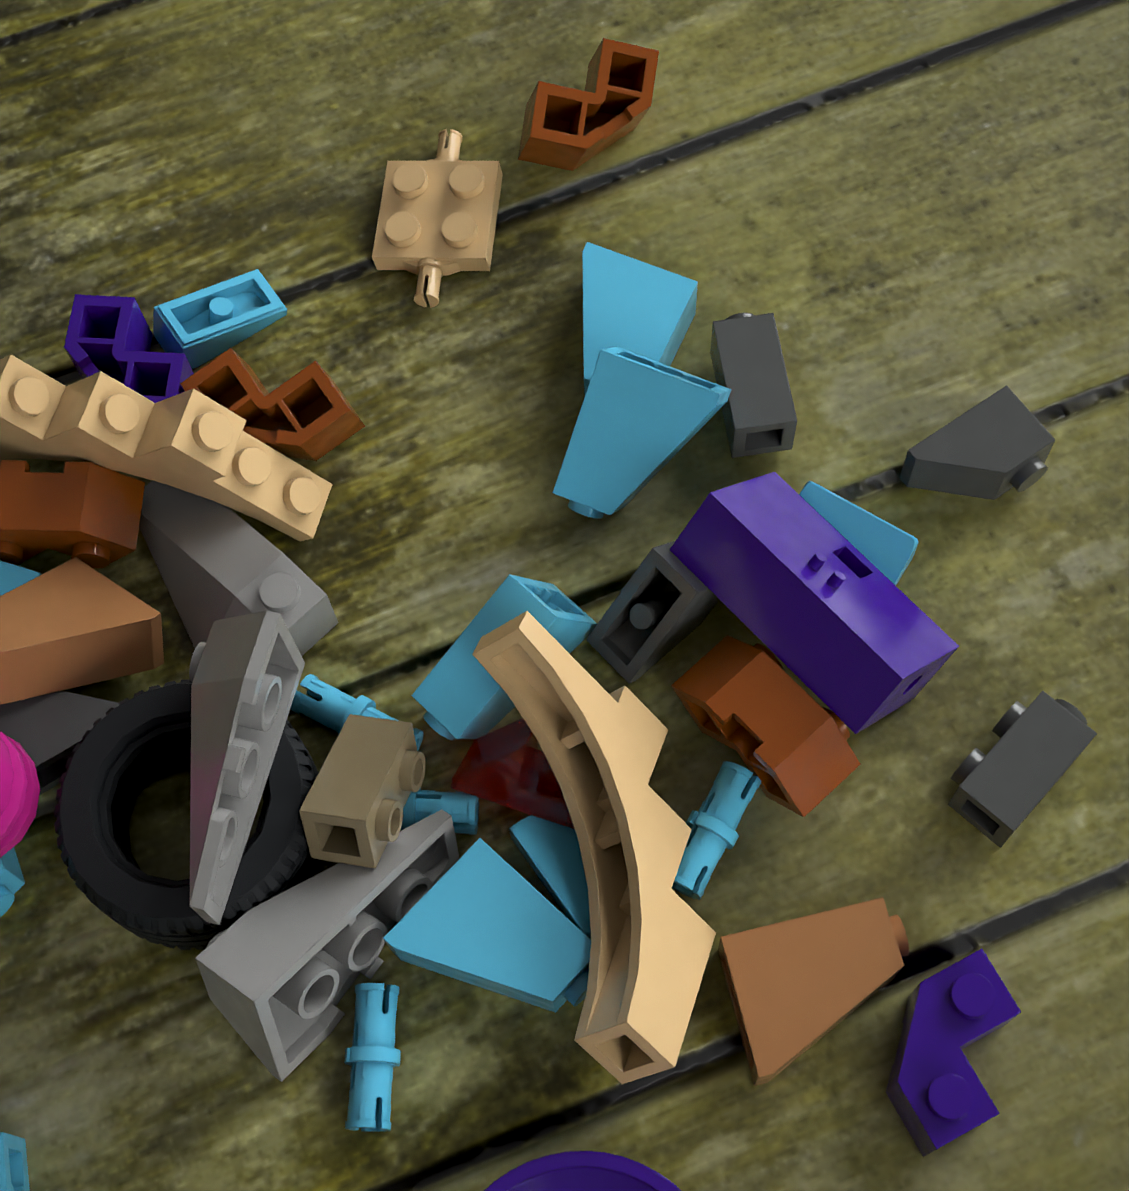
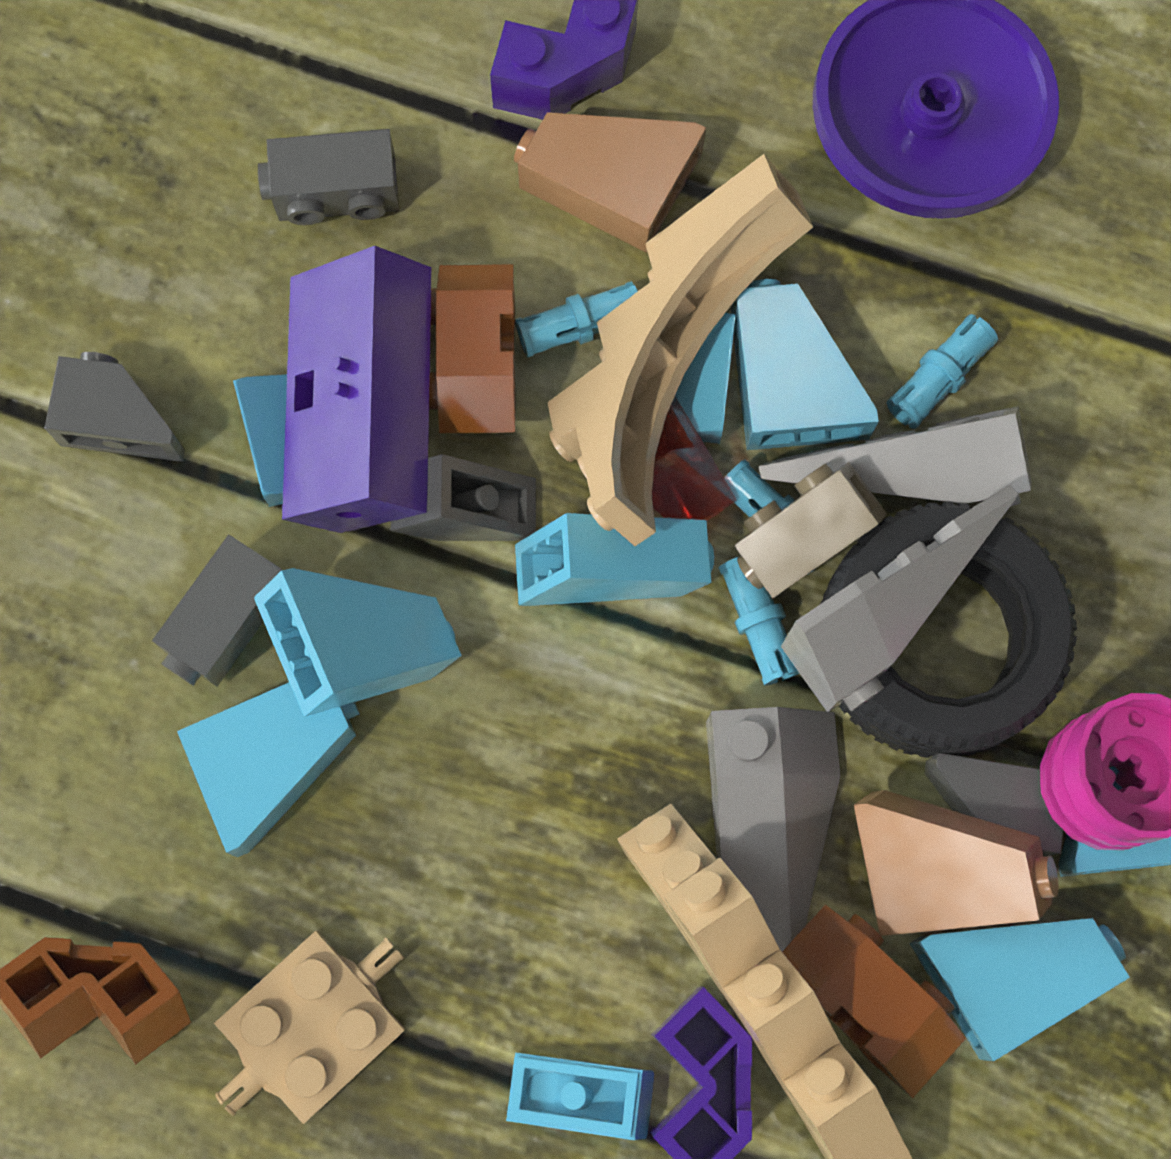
camera: 145 degrees left, 10 degrees up
dark orange brick [180,348,365,461] -> none

